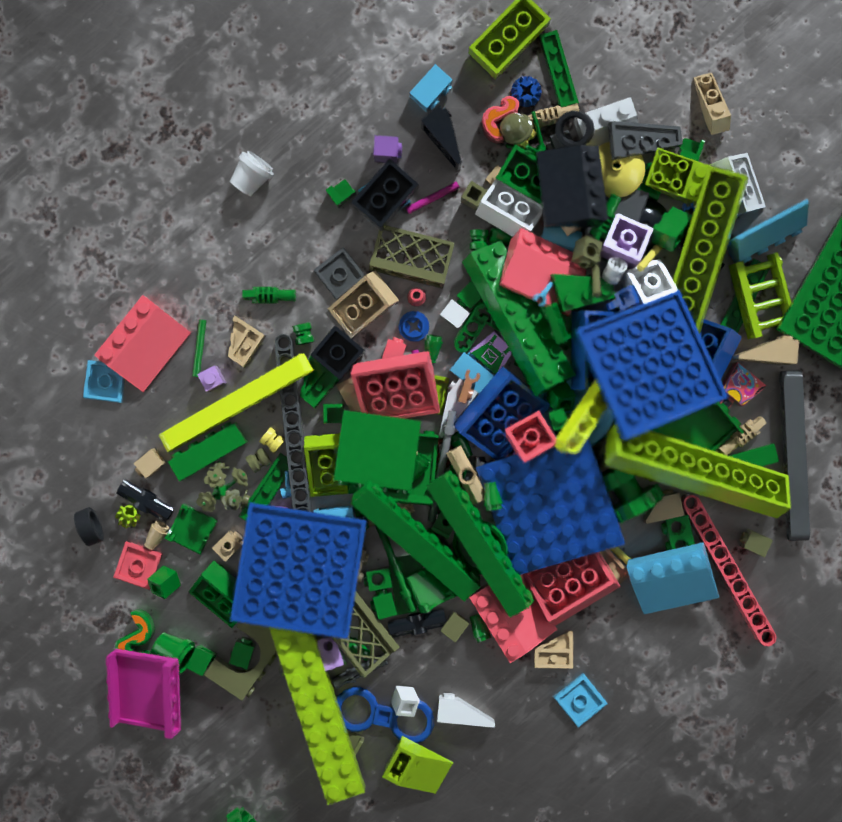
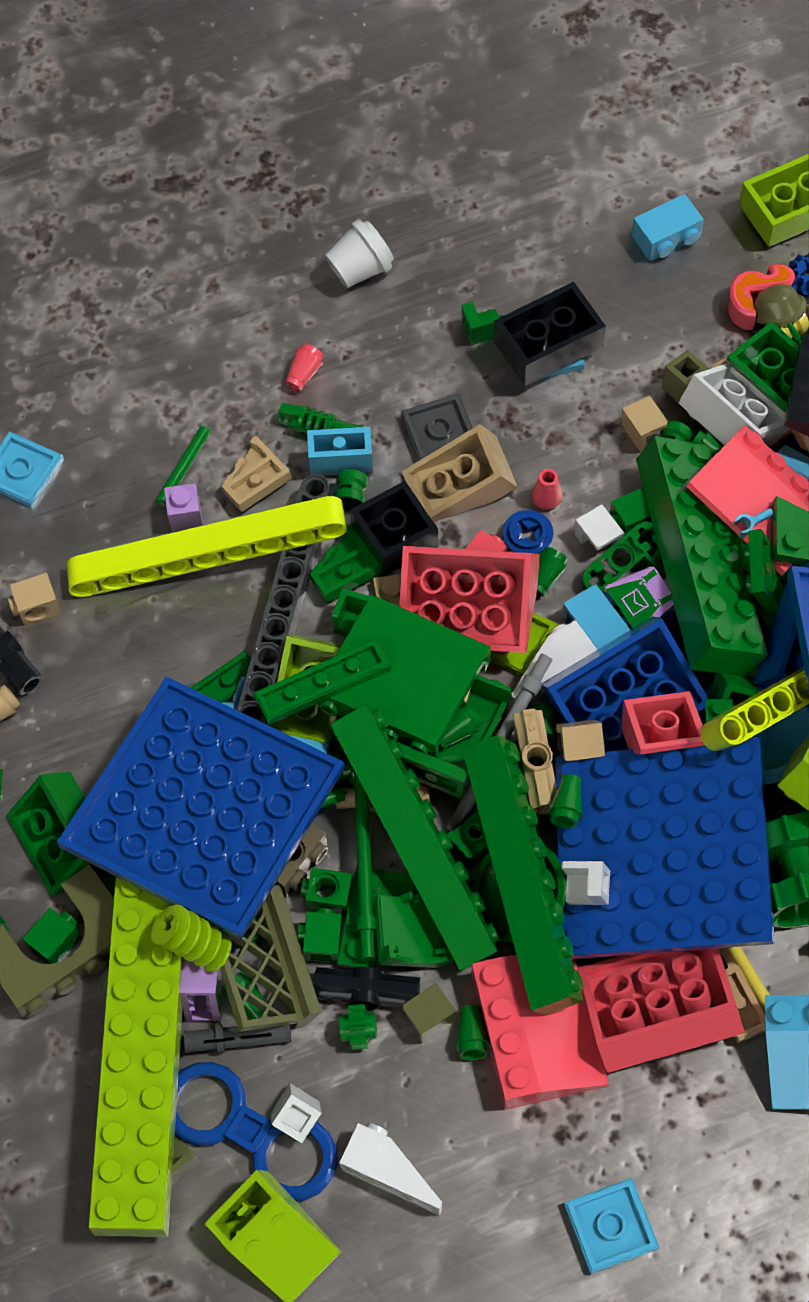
camera: 25 degrees right, 25 degrees down
coral slope [94,295,191,392] -> none
green piece [165,503,218,555] -> none
green brick [168,421,248,481] -> none
olive plant [196,461,250,512] -> none
tan brick [212,530,243,562] -> none
olive wheel [245,448,272,473] -> none
light yellow wheel [259,427,285,454] -> none
olive fence [369,225,455,289] -> none
medium lavender brick [374,136,402,164] -> none
dark pink bar [405,182,459,214] -> none
black slope [421,105,462,172] -> none
nougat plate [458,370,480,404] -> none
tan wing [534,631,573,669] -> none
none -> lime piece [151,904,232,972]
none -> green tile [253,638,391,725]
none -> coral cone [285,344,324,391]
none -> medium azure brick [307,427,373,476]
none -> green gear [339,1004,377,1050]
none -> tan panel [556,720,605,761]
none -> white panel [562,861,610,905]
none -> tan panel [622,395,667,451]

